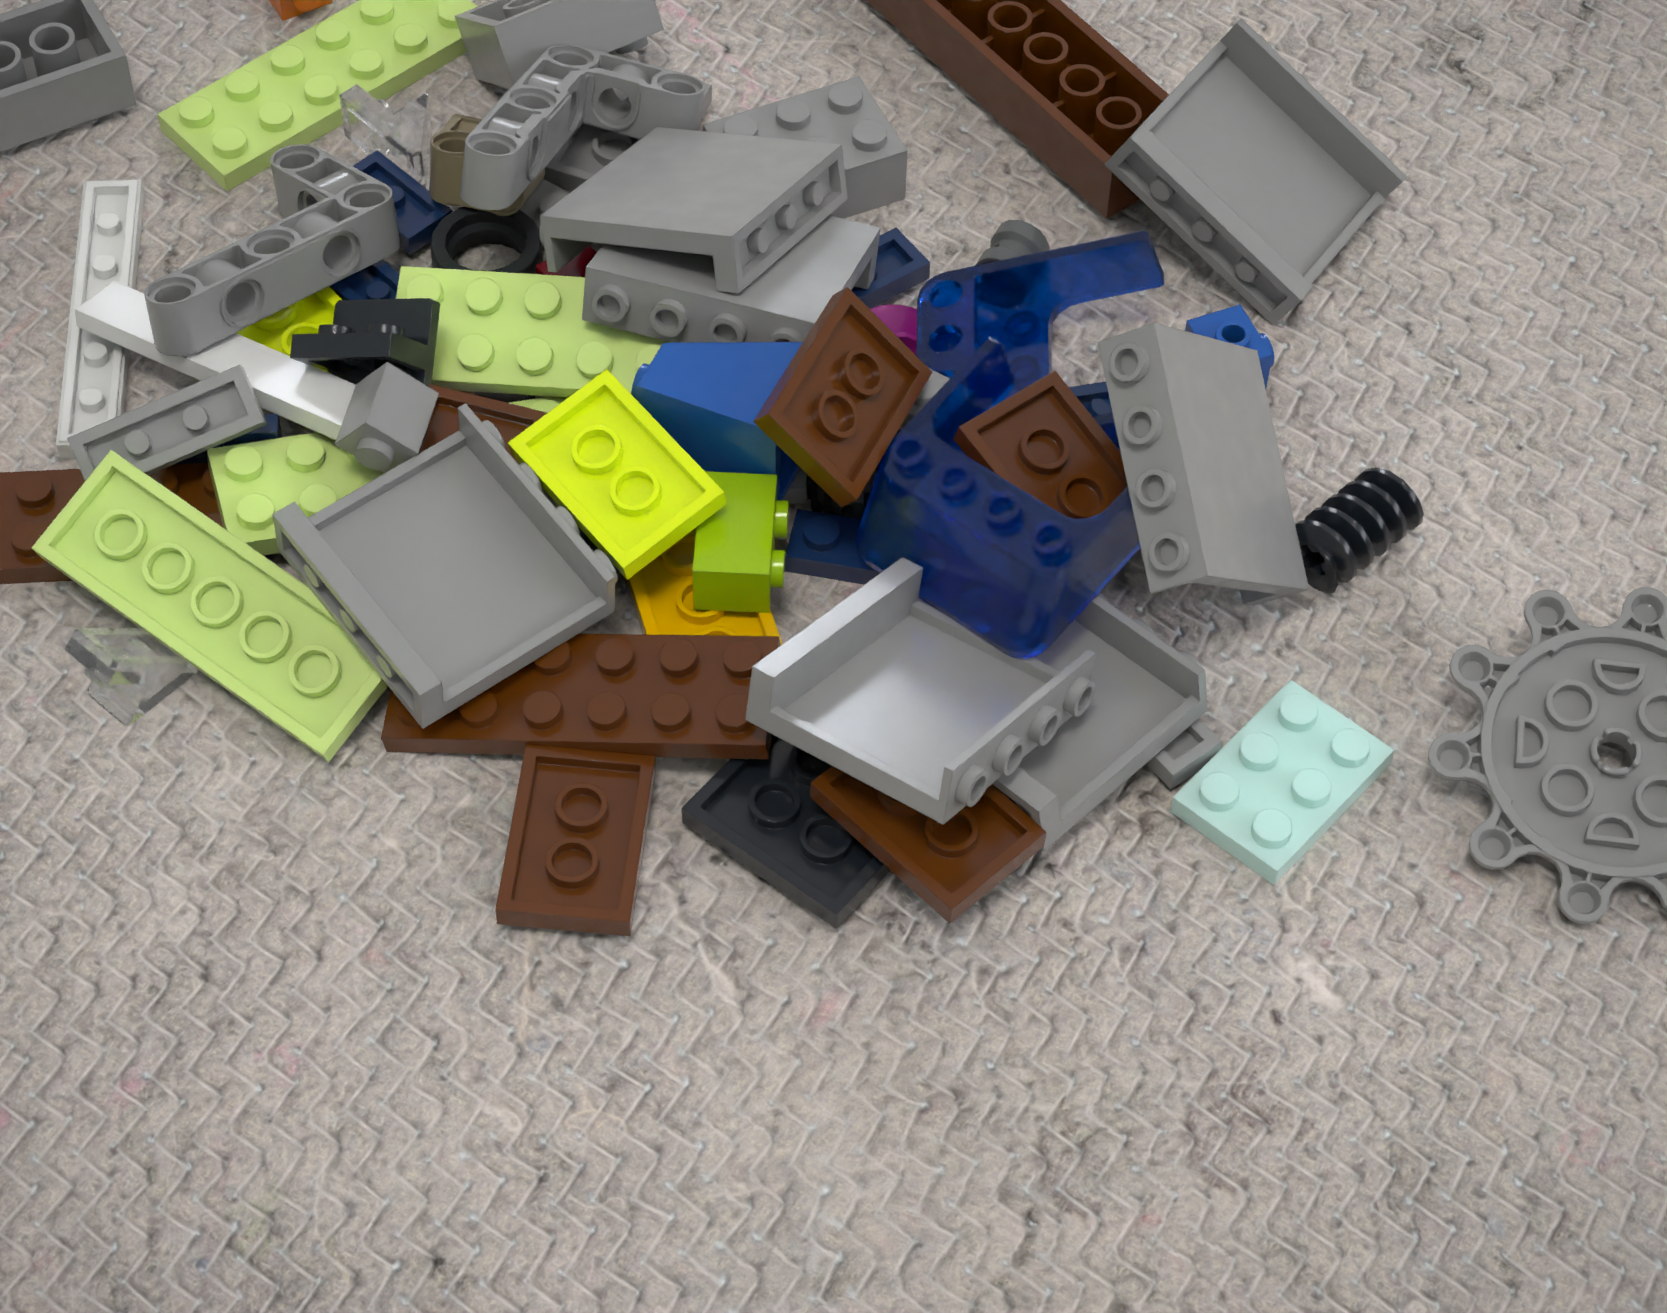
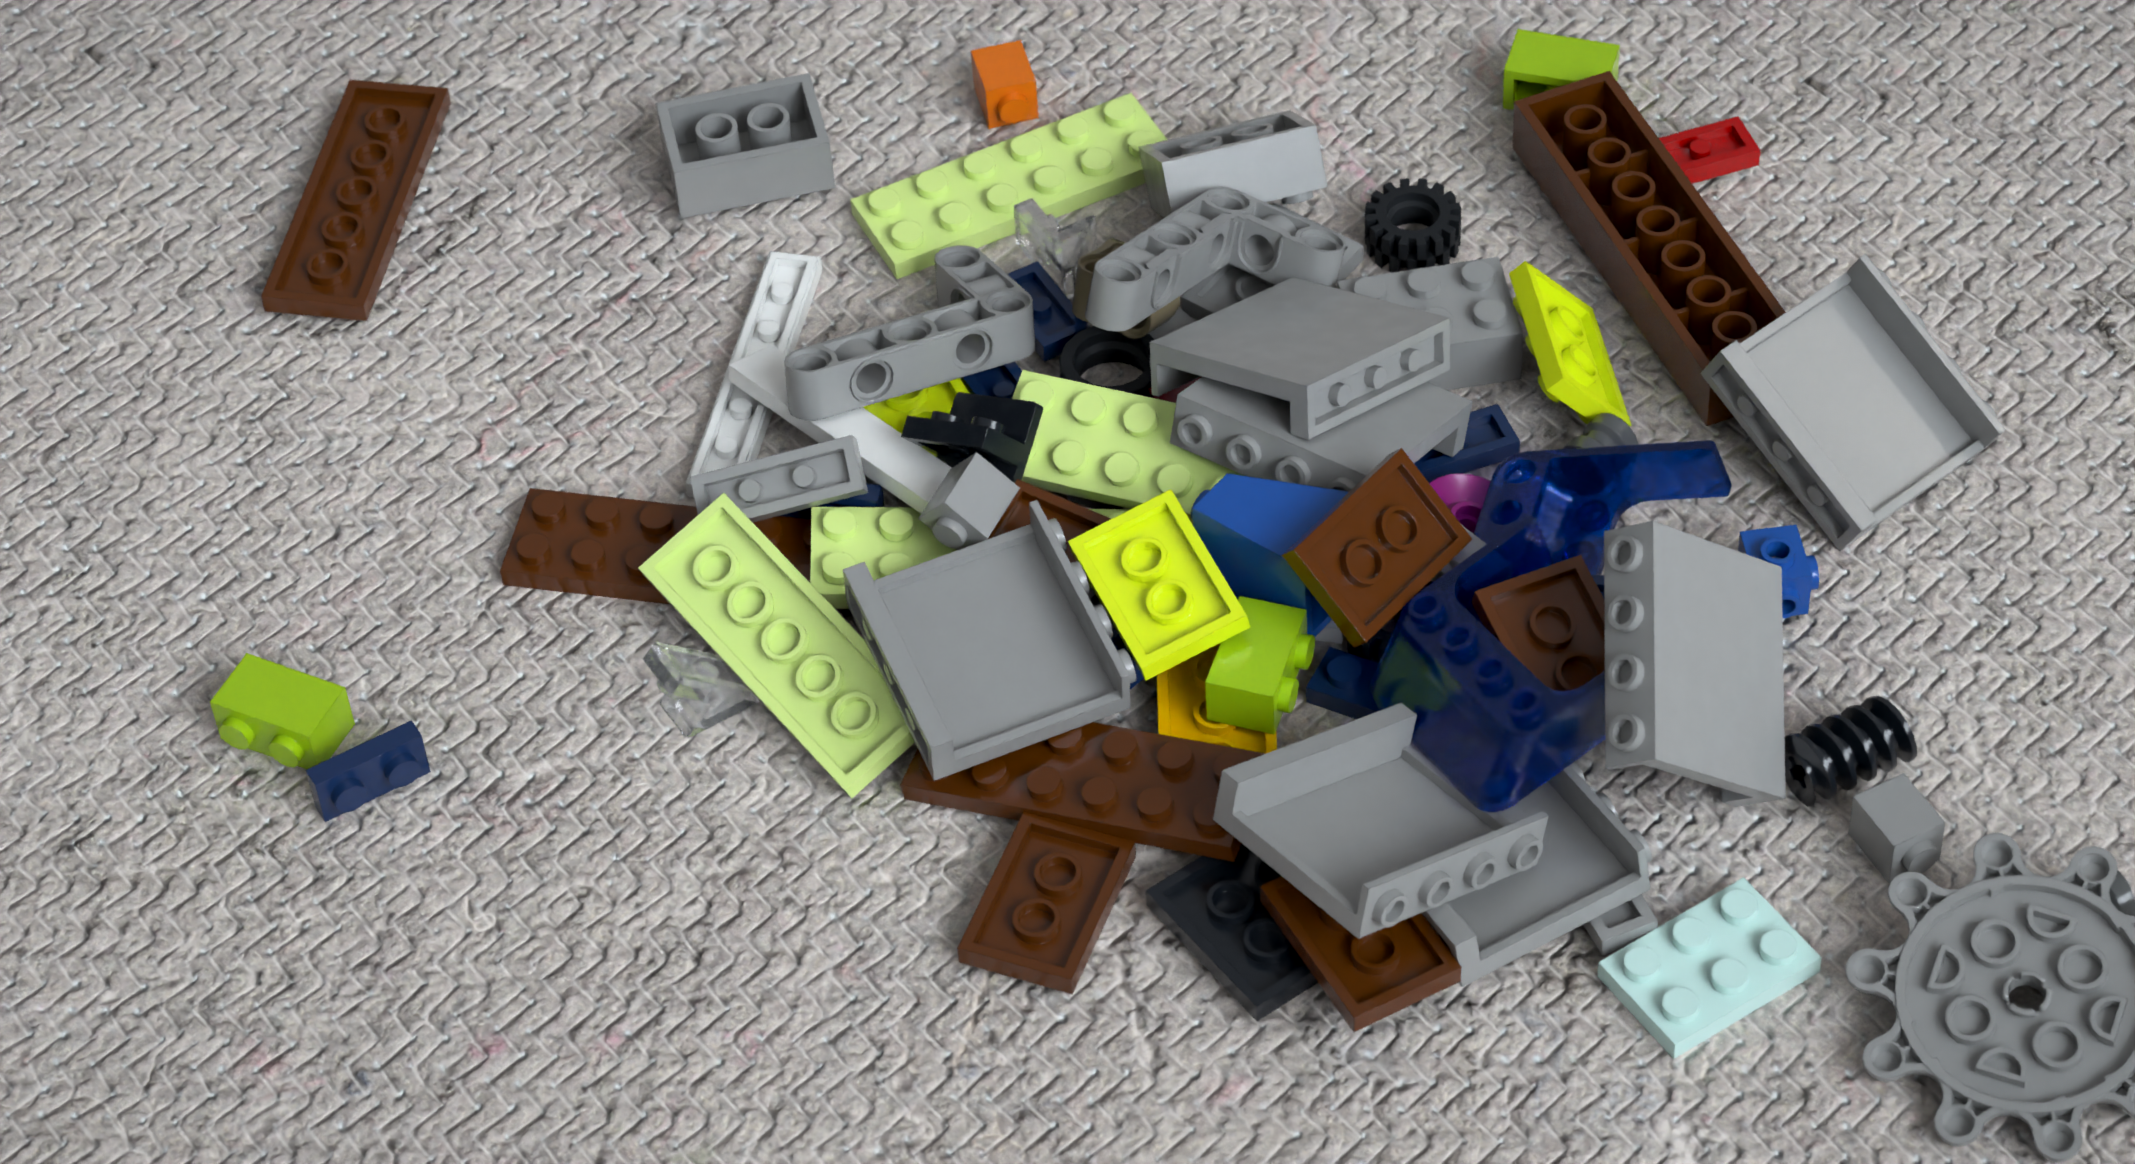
camera: 20 degrees right, 5 degrees down
none -> black tyre [1365,178,1461,273]
none -> neon yellow plate [1509,261,1632,426]
none -> light grey brick [1848,773,1945,883]

